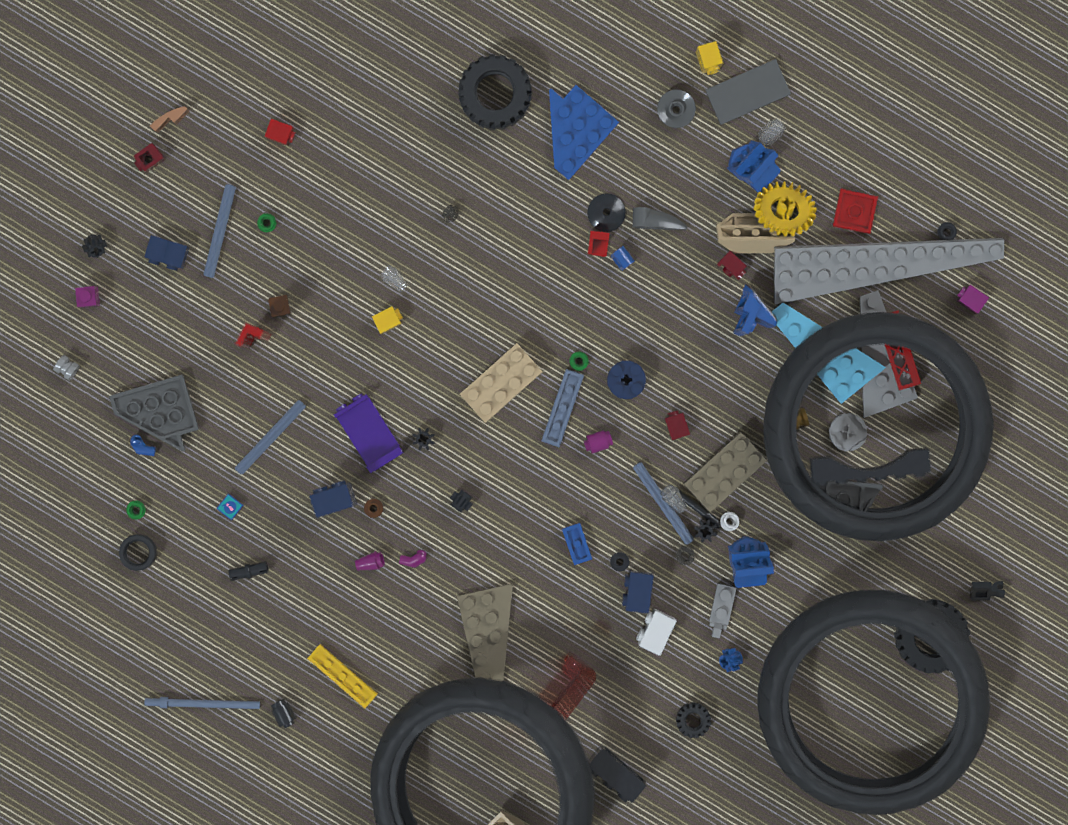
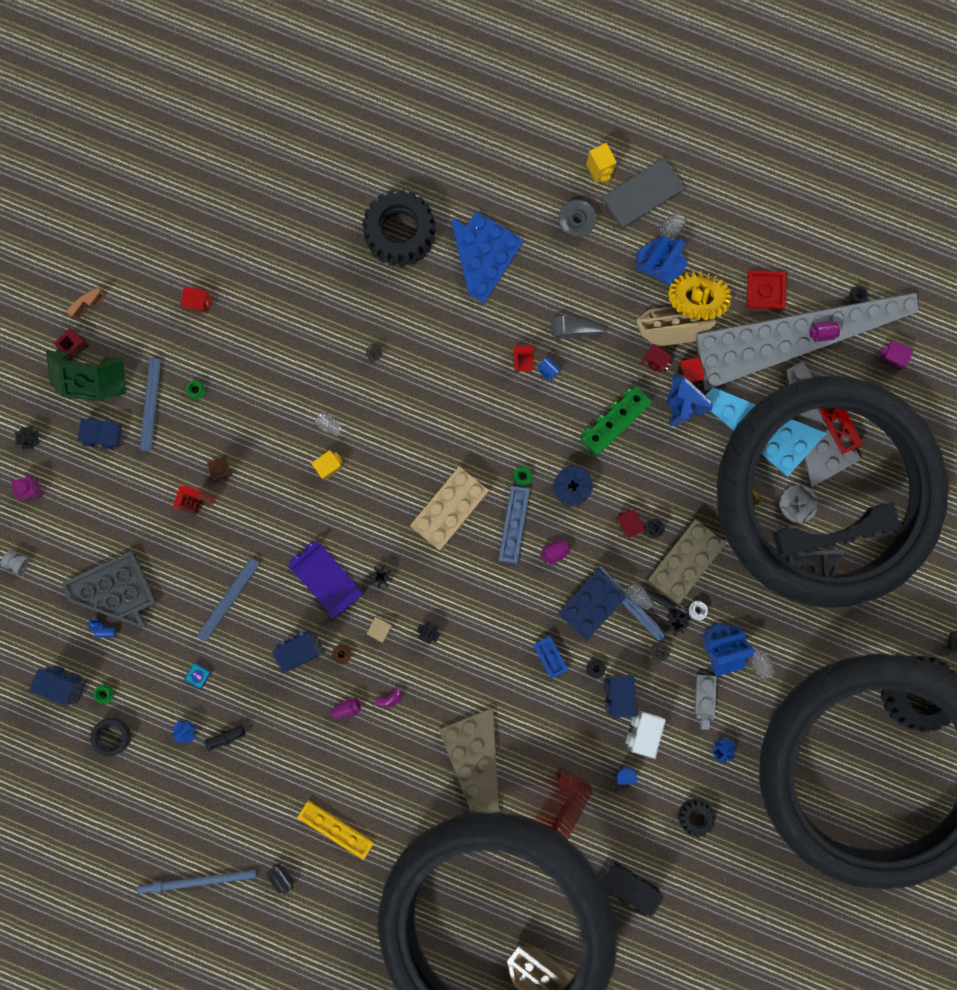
camera: 10 degrees left, 5 degrees down
black dish [587,194,626,232] -> none
none -> dark blue brick [29,665,87,706]
none -> dark green slope [46,350,126,401]
none -> blue gear [172,720,196,744]
none -> tan slope [367,617,392,643]
none -> dark blue brick [558,568,627,640]
none -> green brick [580,386,653,457]
none -> blue brick [615,766,637,785]
none -> black wheel [643,519,665,539]
none -> red panel [678,358,705,384]
none -> clear brick [748,650,775,680]
none -> magenta brick [809,321,840,342]

